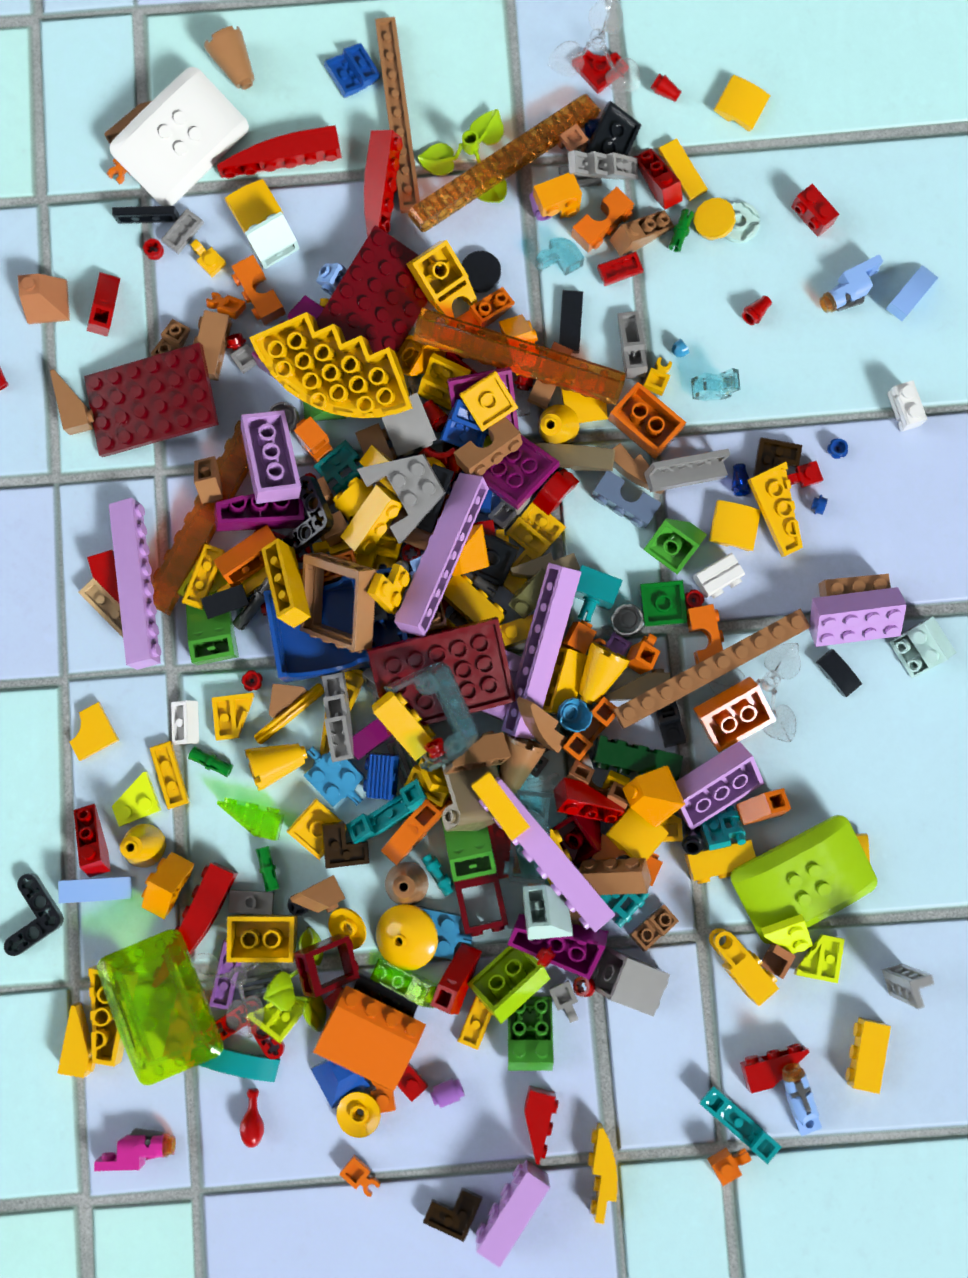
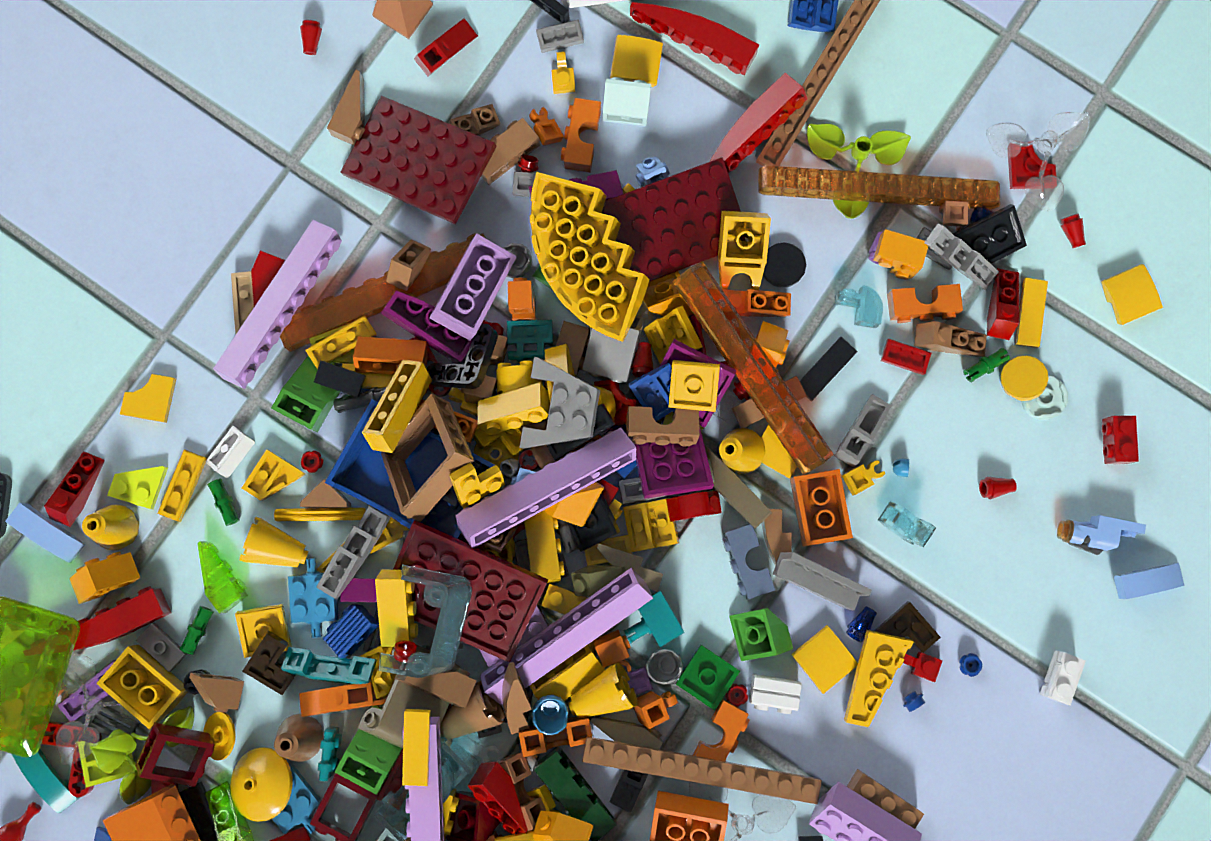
camera: 40 degrees right, 0 degrees up
red bush [143,239,164,260] -> none

